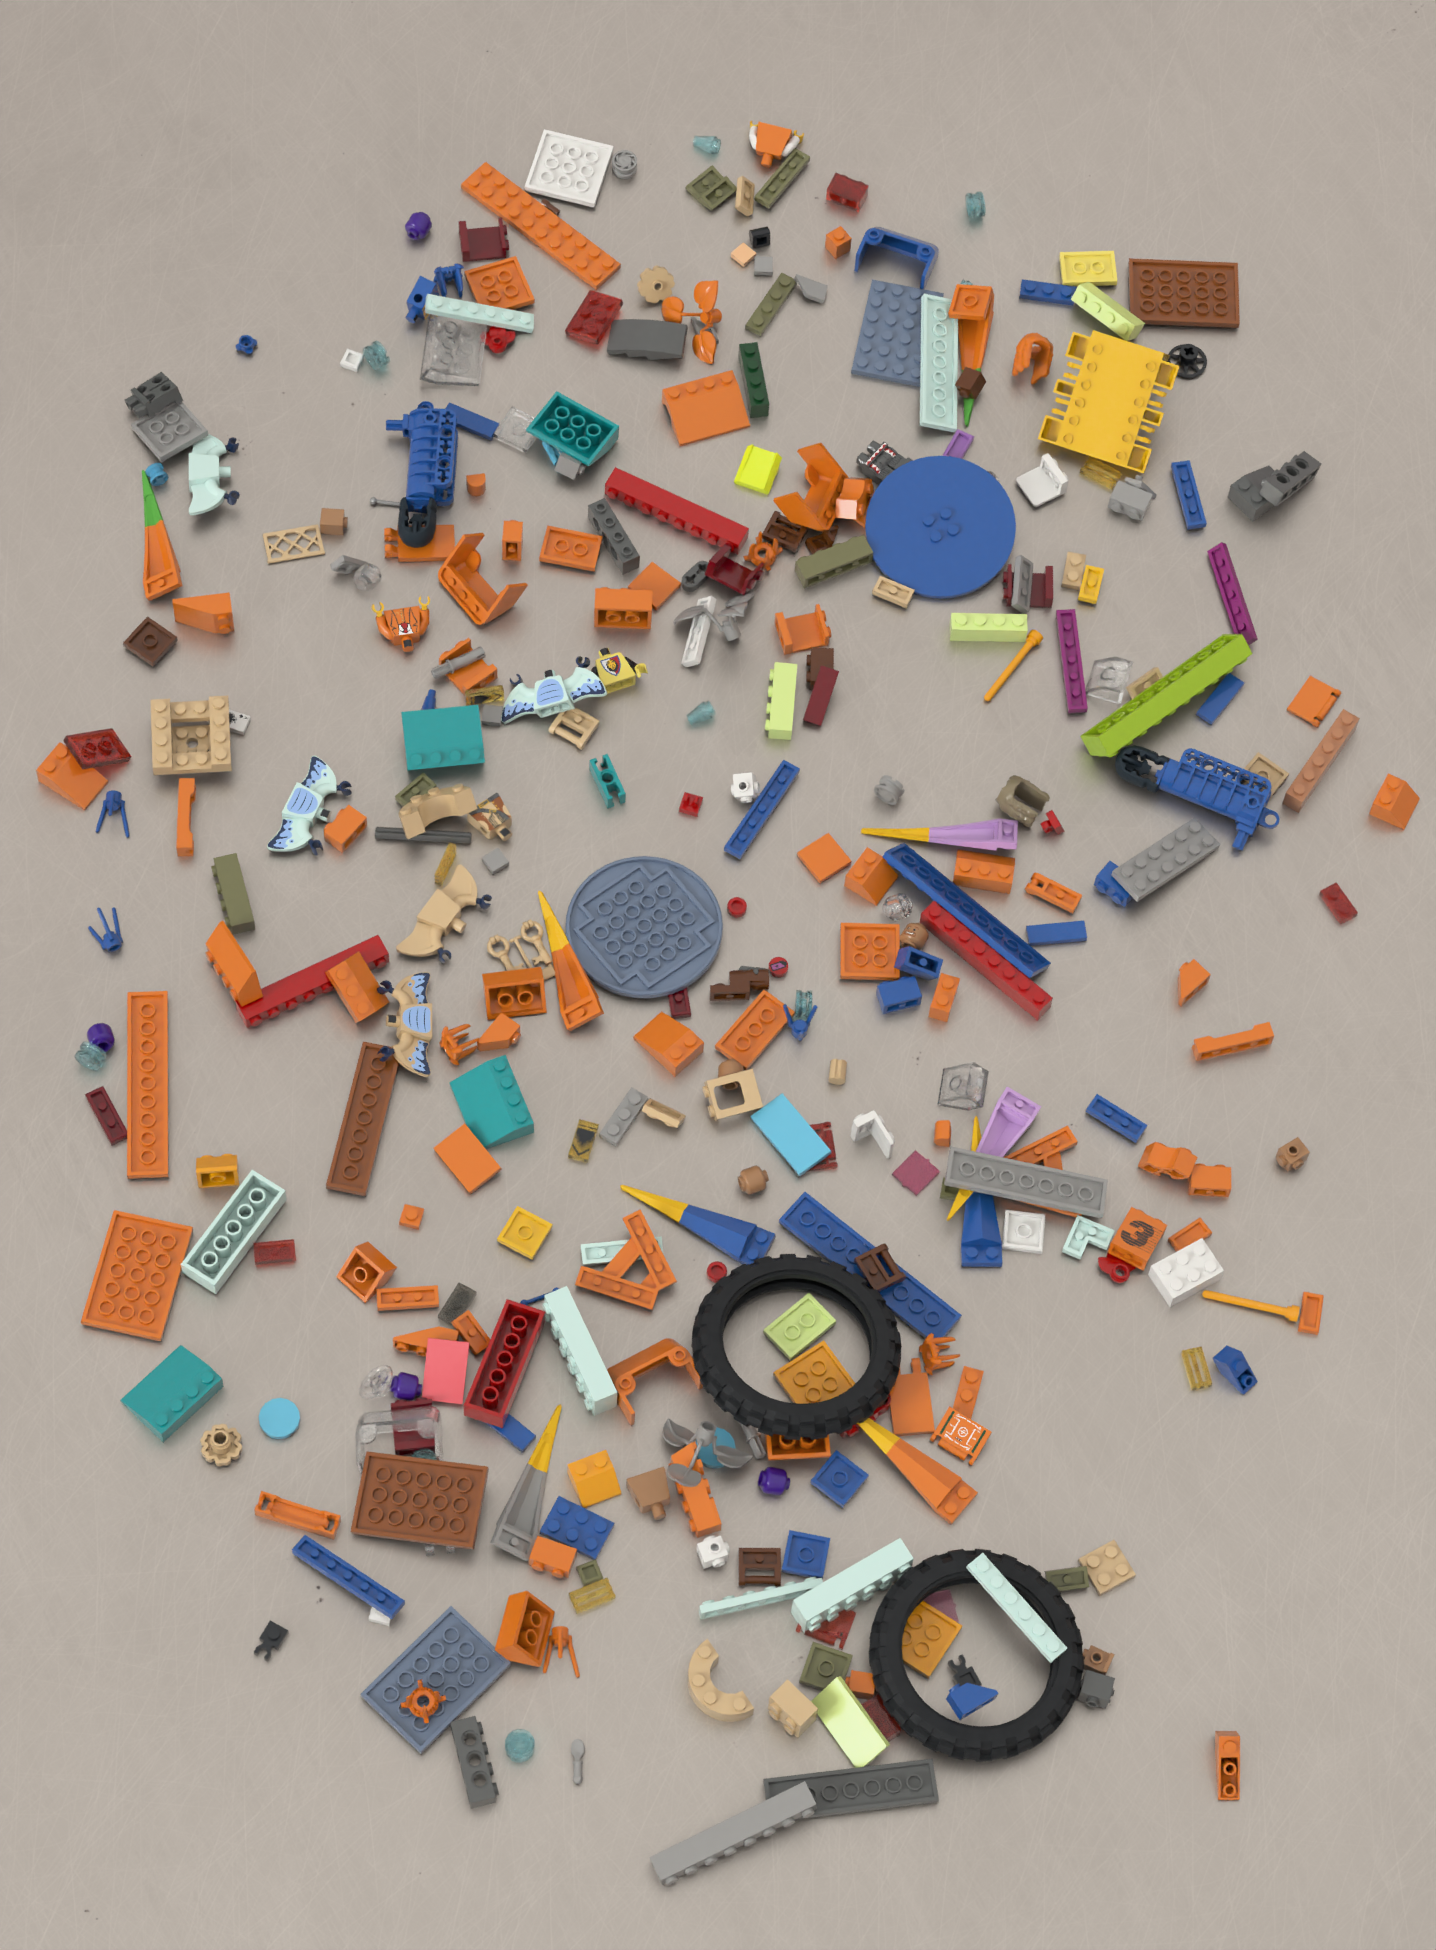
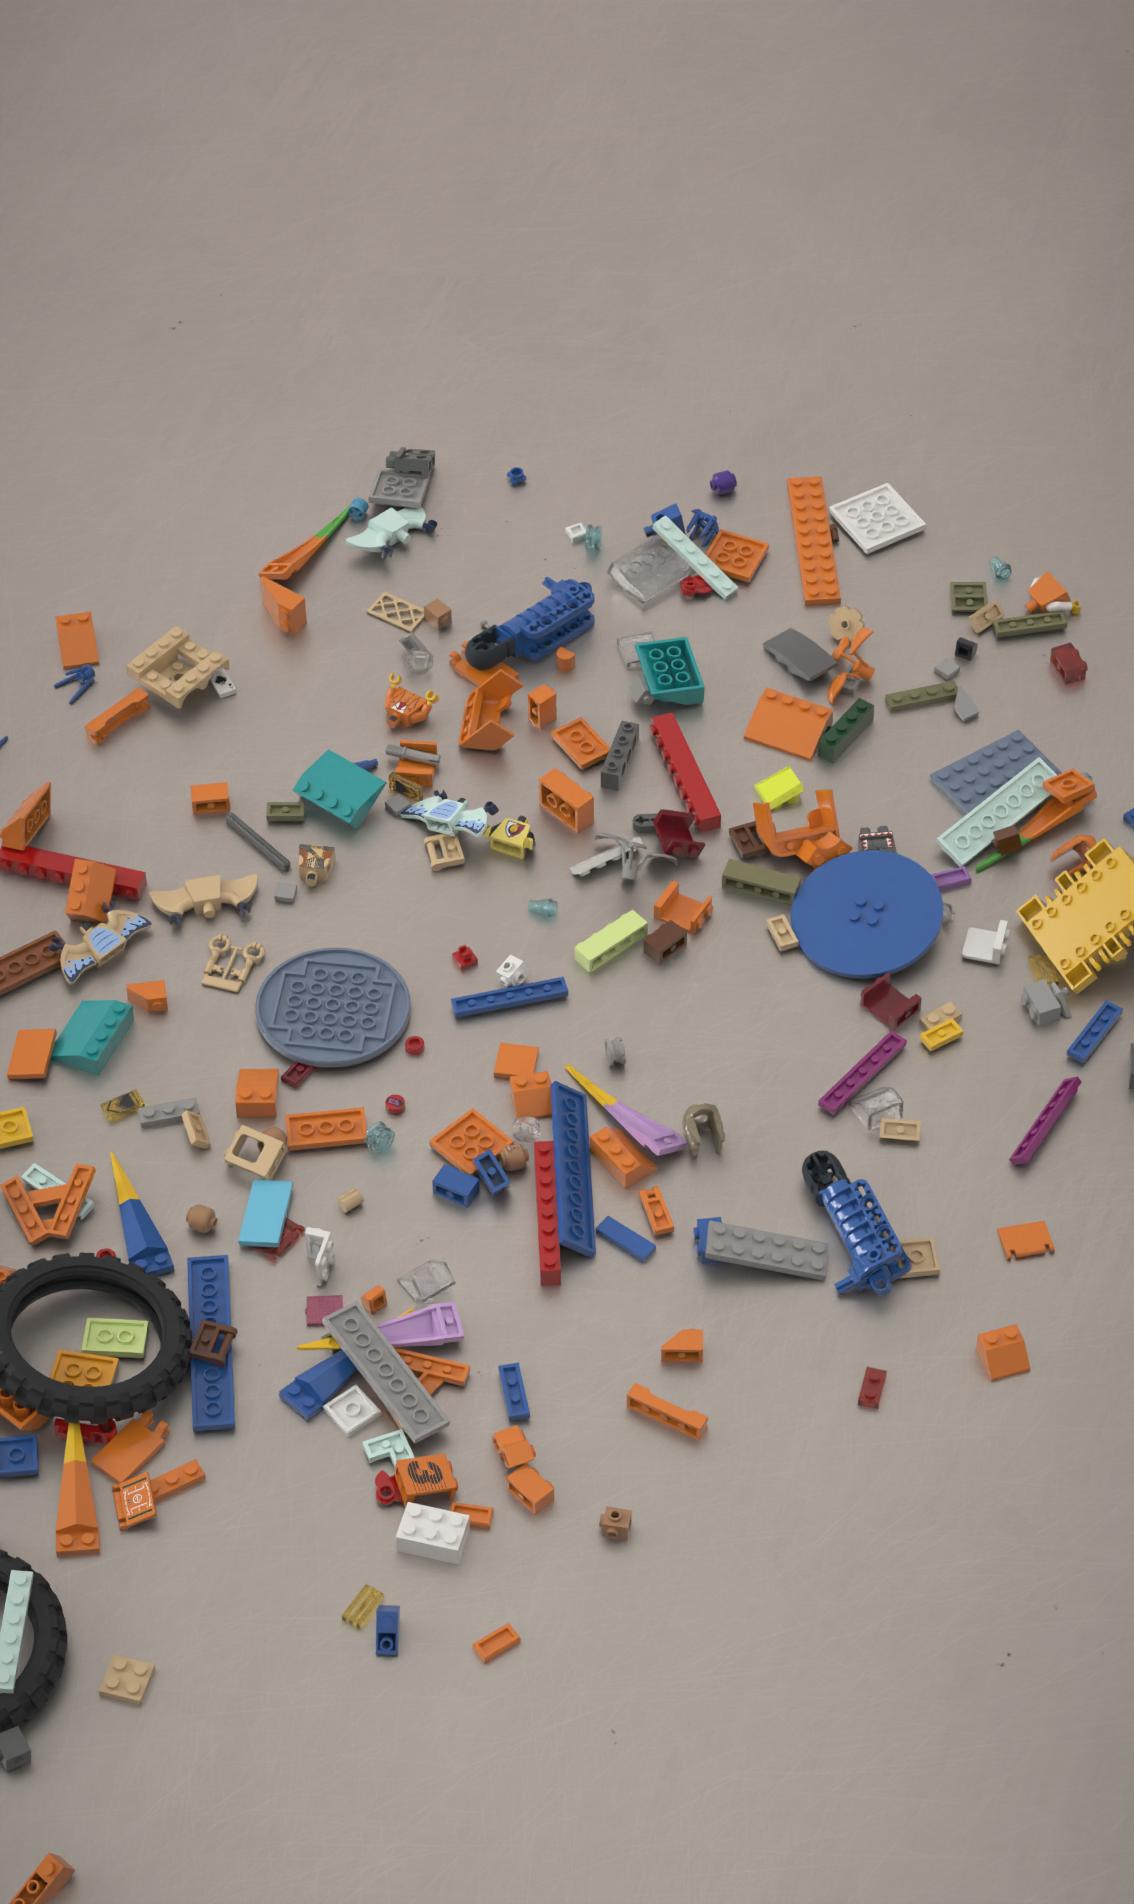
camera: 50 degrees right, 15 degrees down
clear red plate [63,728,132,769] -> none
reddish brown plate [123,616,178,667] -> none
olive brick [211,853,255,935] -> none
torso [267,756,352,855] -> none
tan brick [399,784,478,839] -> none
clear yellow tile [434,842,456,886] -> none
orange piece [439,1024,479,1065] -> none
blue tile [445,402,499,441] -> none
dark red panel [458,218,509,262] -> none
orange slope [482,967,547,1020] -> none
orange plate [538,891,604,1031] -> none
clear red plate [565,290,623,345] -> none
teal piece [589,754,626,809] -> none
light grey wheel [612,150,637,179] -> none
orange tile [628,562,681,611] -> none
reddish brown plate [710,966,769,1001] -> none
light nougat tile [730,242,756,267] -> none
orange piece [743,531,783,571] -> none
blue plant [783,1004,817,1041] -> none
dark red tile [803,665,839,726] -> none
reddish brown slope [805,525,839,554] -> none
orange brick [825,226,852,259] -> none
blue windscreen [854,227,939,289] -> none
orange piece [919,1333,960,1375] -> none
orange brick [928,973,960,1022] -> none
yellowish green brick [949,613,1028,642] -> none
light orange piece [984,629,1043,701] -> none
light grey plate [1011,555,1033,614] -> none
red tile [1040,810,1065,835] -> none
olive plate [1044,1566,1089,1591] -> none
lime brick [1080,634,1253,757] -> none
medium nougat brick [1083,1645,1115,1675] -> none
blue tile [1196,673,1244,725] -> none
light orange piece [1202,1290,1300,1322] -> none
nougat brick [1282,709,1360,813] -> none

